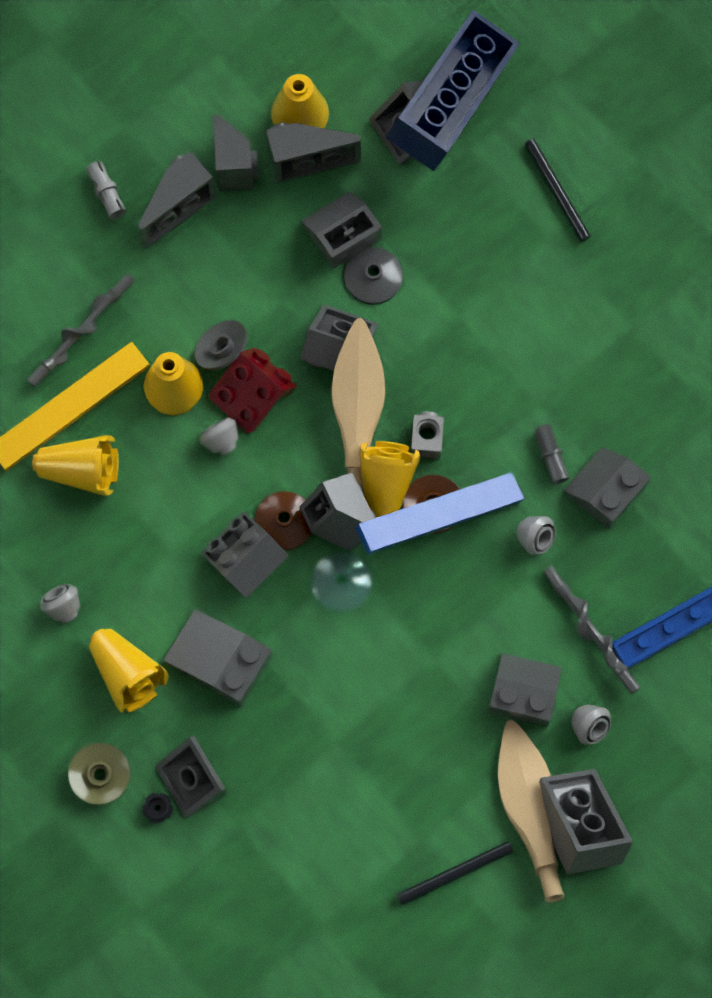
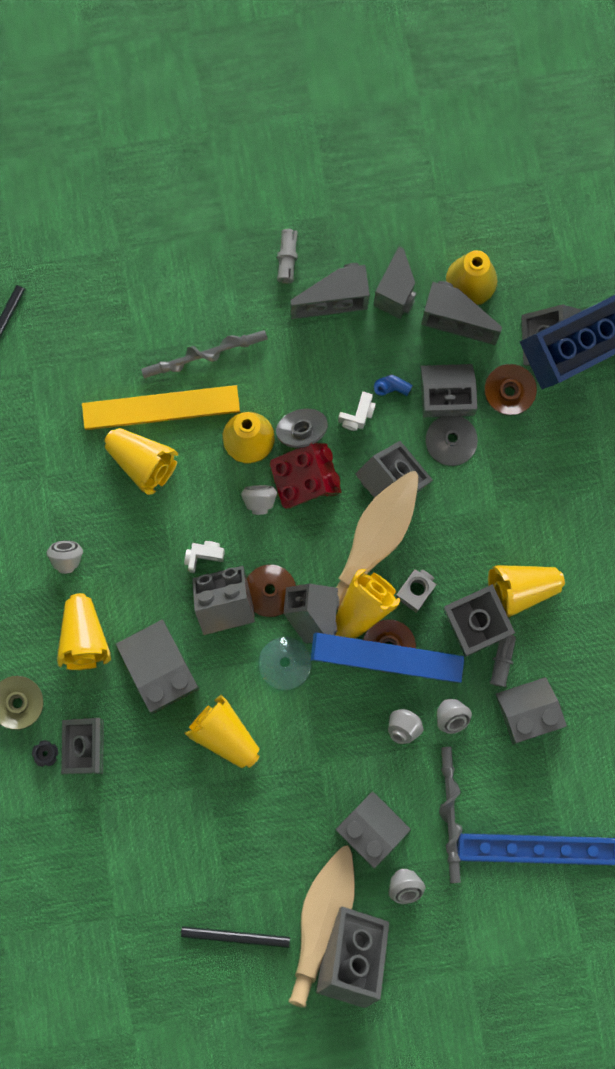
camera: 30 degrees right, 5 degrees up
none -> white bracket [184,541,225,573]
none -> yellow cone [185,695,260,768]
none -> white bracket [338,392,376,431]
none -> blue arm [374,375,413,396]
none -> light grey cone [388,709,423,744]
none -> dark grey slope [443,584,515,657]
none -> reddish brown dish [484,364,537,415]
none -> yellow cone [488,565,565,617]

